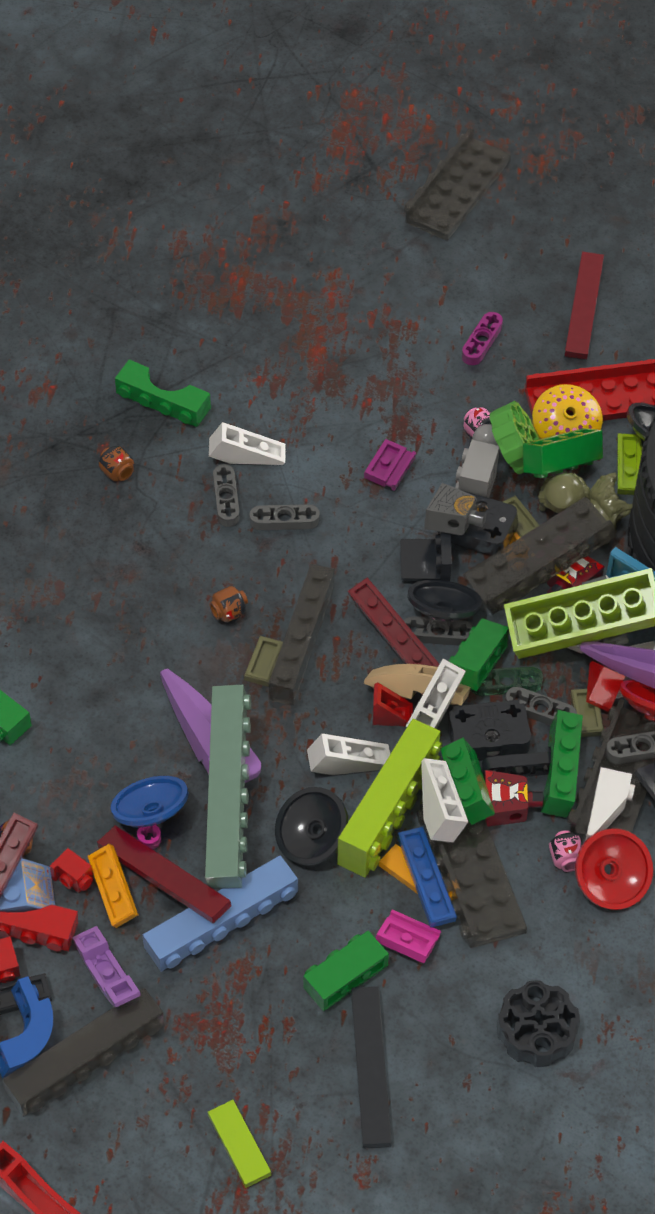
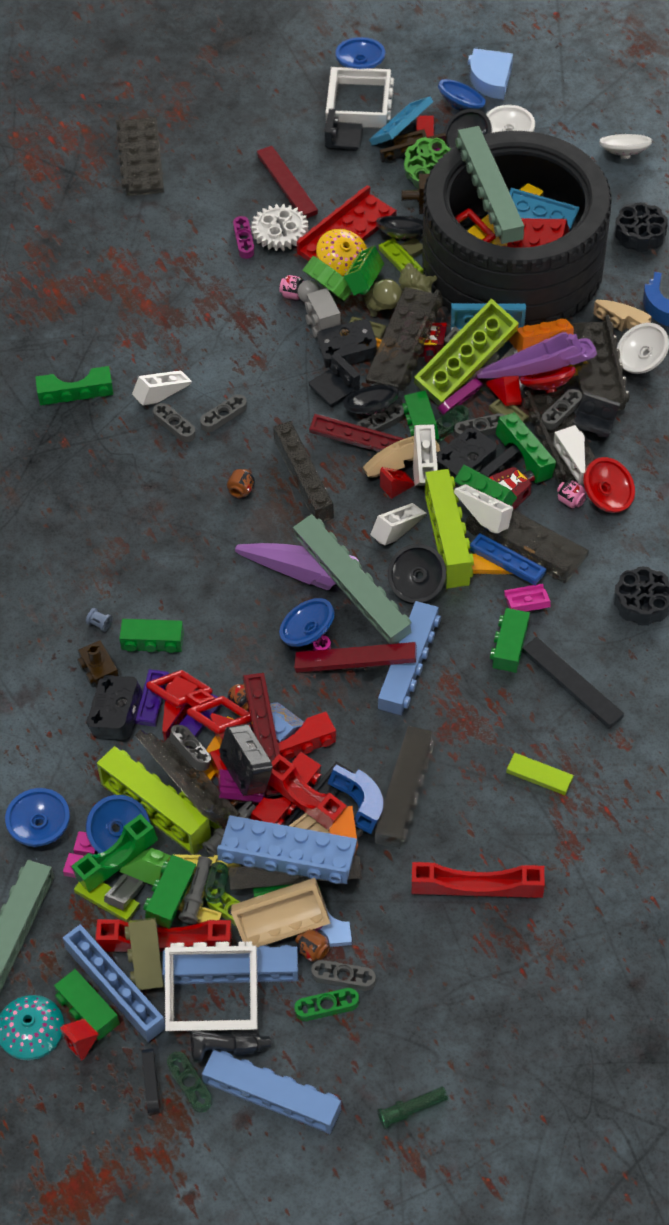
camera: 35 degrees left, 0 degrees up
red brick [50,848,94,893] -> none
medium lavender slope [72,926,141,1008] -> none
light orange tile [87,844,138,928] -> none
dark orange head [99,446,134,481] -> none
olive tile [244,636,284,687] -> none
magenta plate [364,439,416,491] -> none
dark grey torso [424,483,487,535] -> none
none -> white gear [251,204,308,251]
none -> magenta beam [438,378,483,416]

